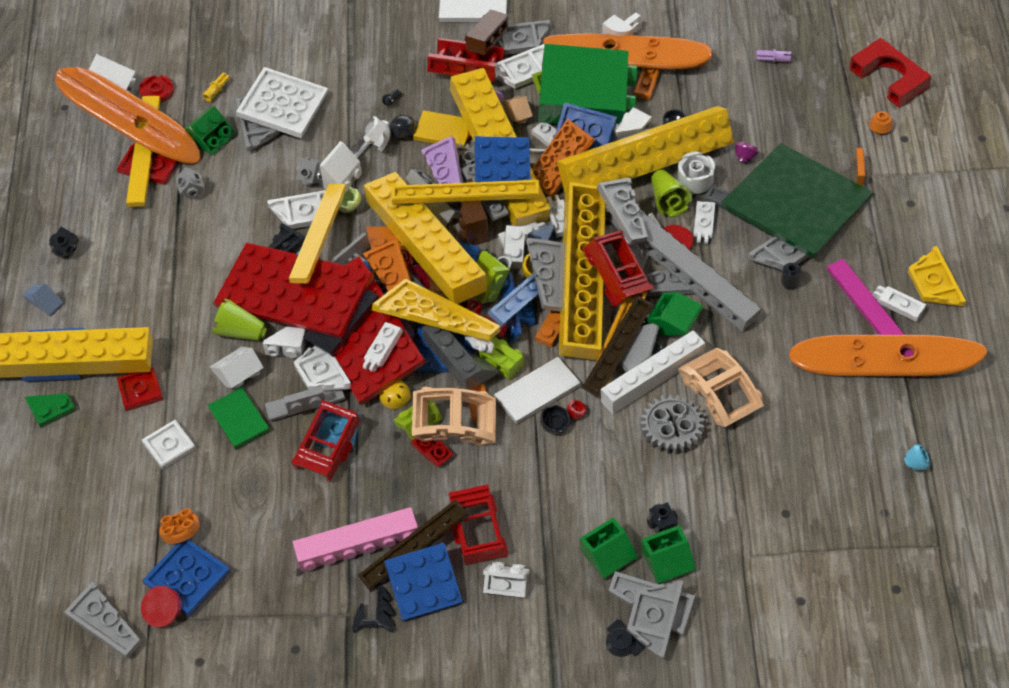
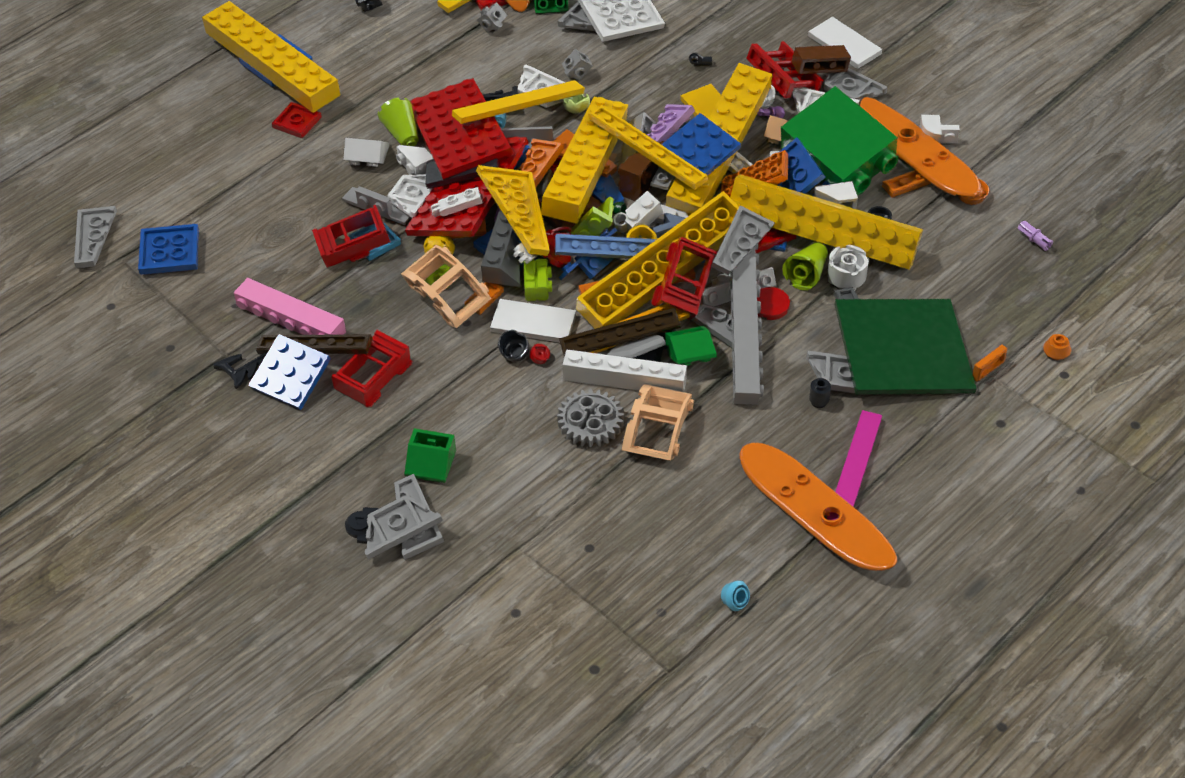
camera: 45 degrees right, 5 degrees down
sand blue slope [23,283,64,317] -> none
green wing [25,393,76,428] -> none
red tile [141,586,181,628] -> none
white tile [142,420,196,470] -> none
orange tile [159,508,200,544] -> none
green tile [208,387,270,450] -> none
white slope [320,141,362,191] -> none
white piece [350,116,390,158] -> none
black hair [390,114,417,138] -> none
red slope [411,438,453,468] -> none
white bracket [483,562,529,598] -> none
light grey wing [526,238,565,312] -> none
green slope [641,525,696,585] -> none
black brick [647,502,678,533] -> none
white hinge [694,201,715,244] -> none
magenta cone [735,142,759,163] -> none
red arch [849,37,931,108] -> none
white hinge [872,286,926,322] -> none
yellow wing [908,246,966,306] -> none

